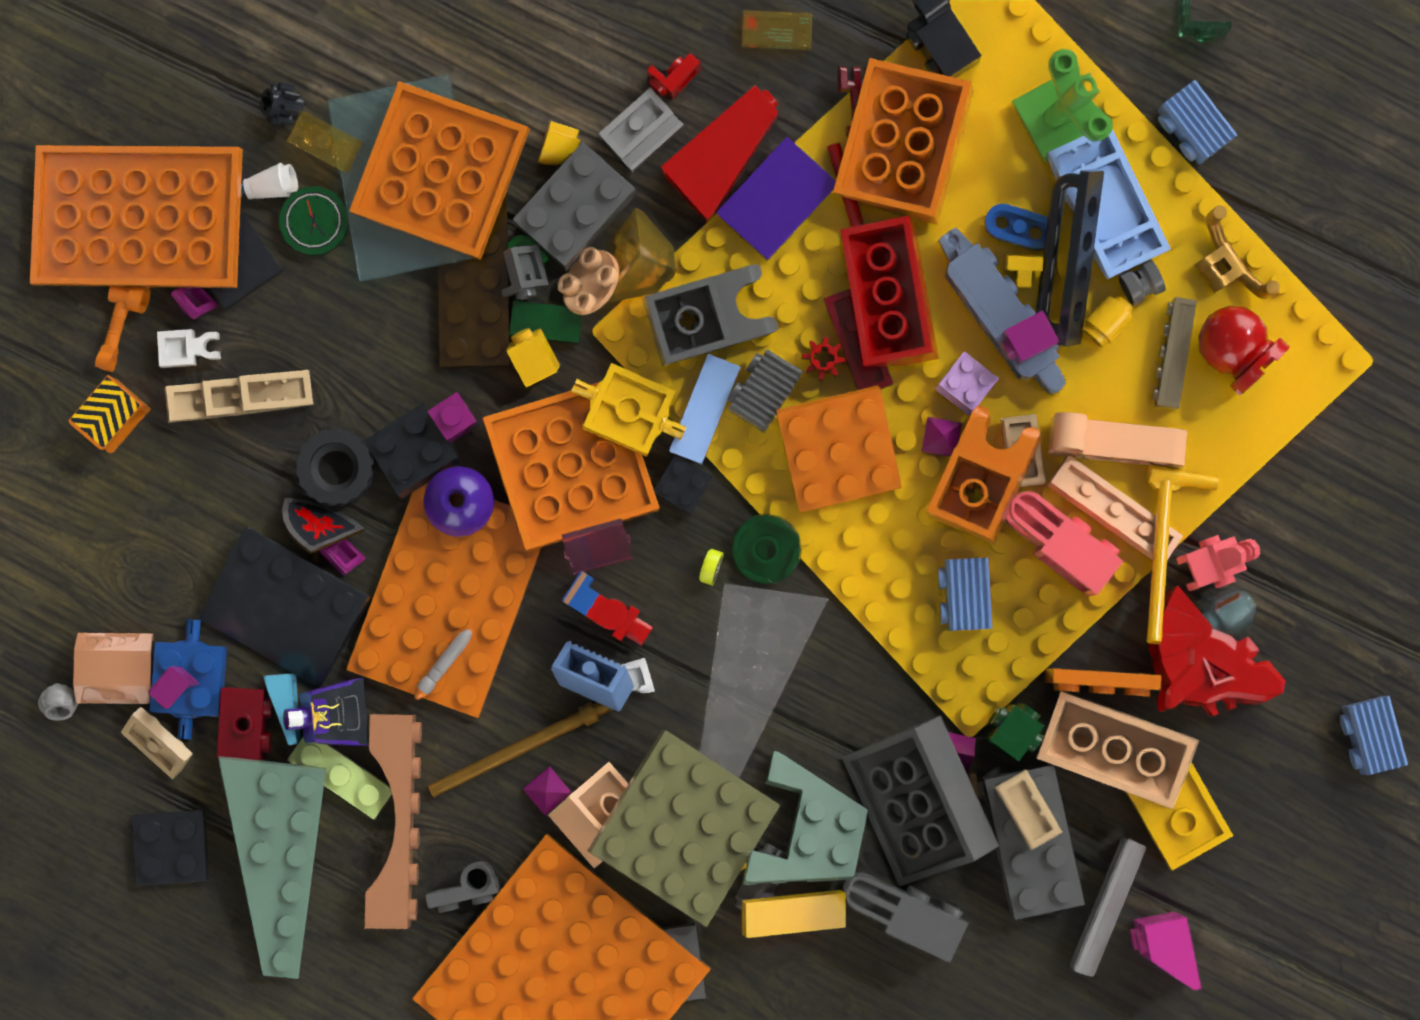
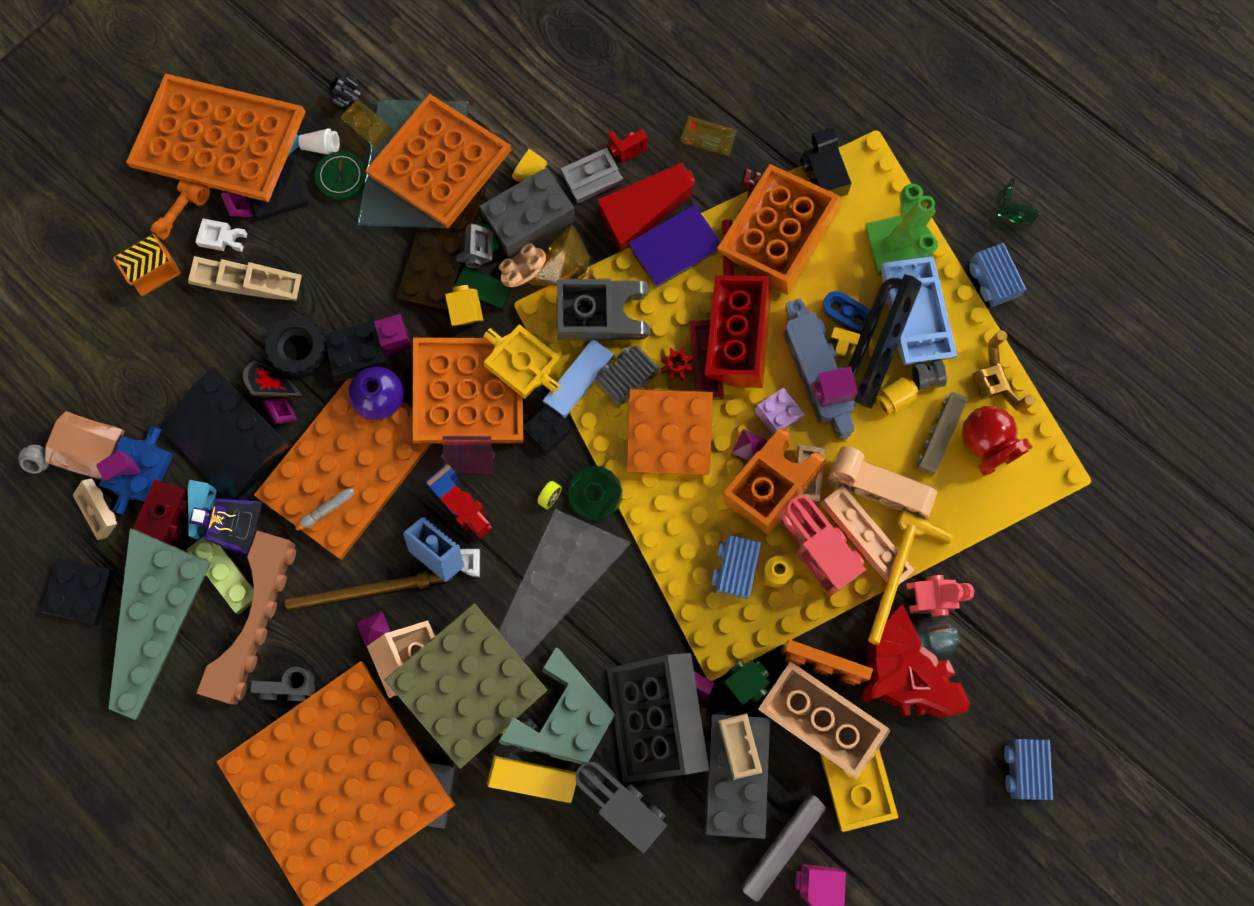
camera: 15 degrees right, 10 degrees down
none -> yellow brick [762,556,793,587]

